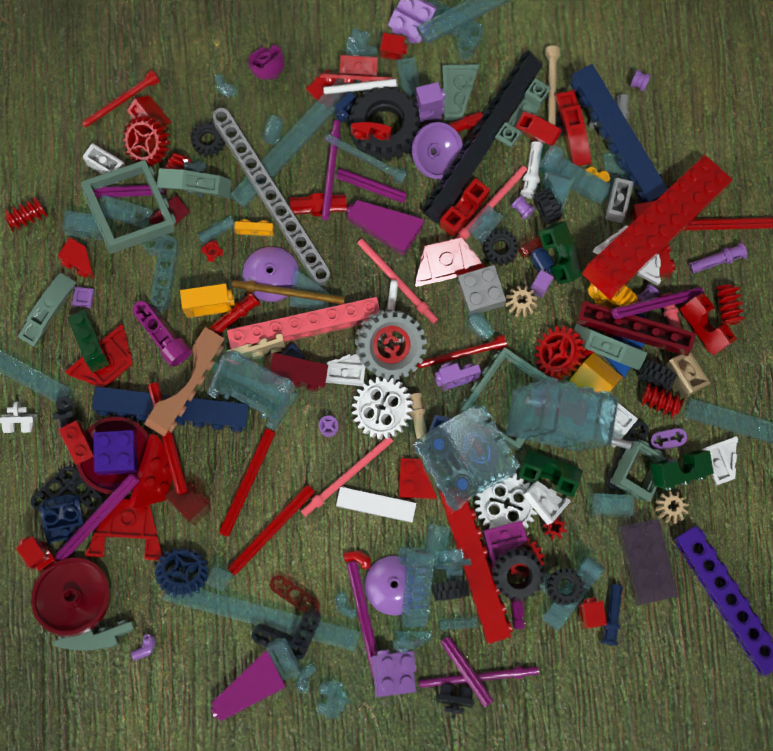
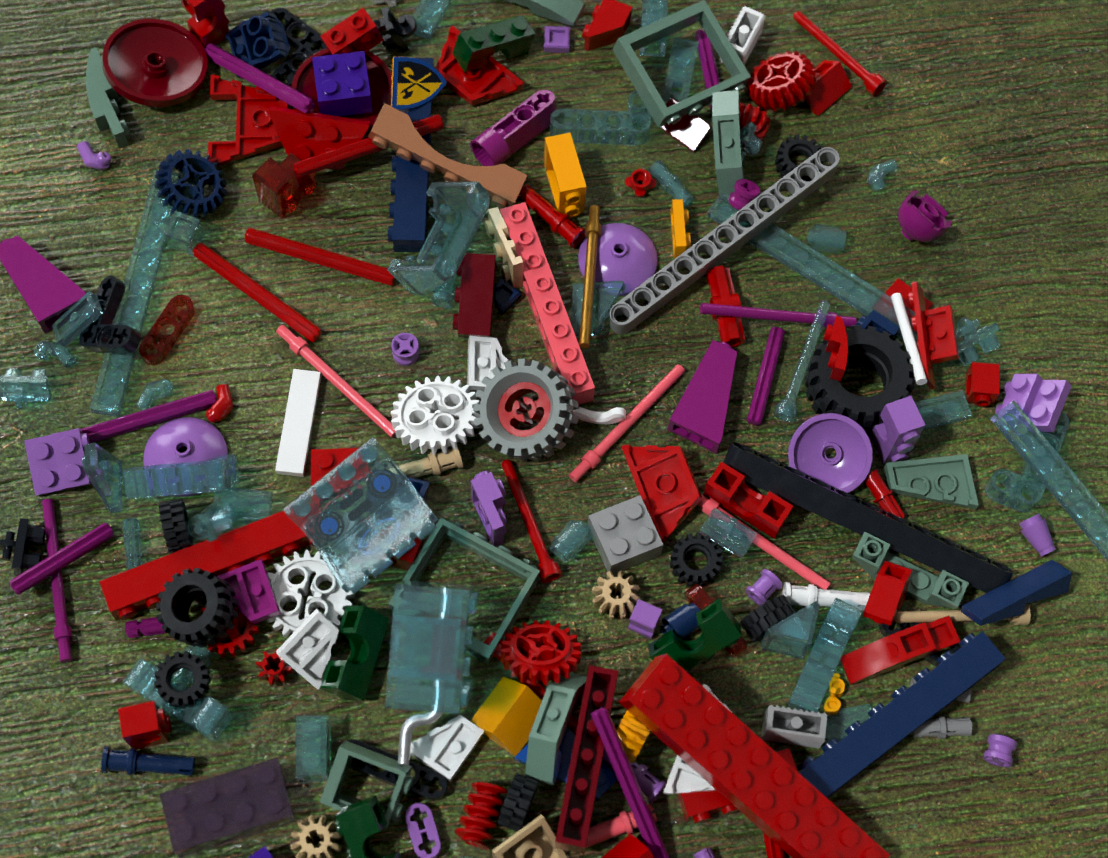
camera: 80 degrees right, 10 degrees down
none -> shield [391,56,447,110]
none -> magenta wheel [728,179,760,210]
none -> dark blue slope [961,560,1072,626]
none -> medium lavender cone [1019,513,1056,557]

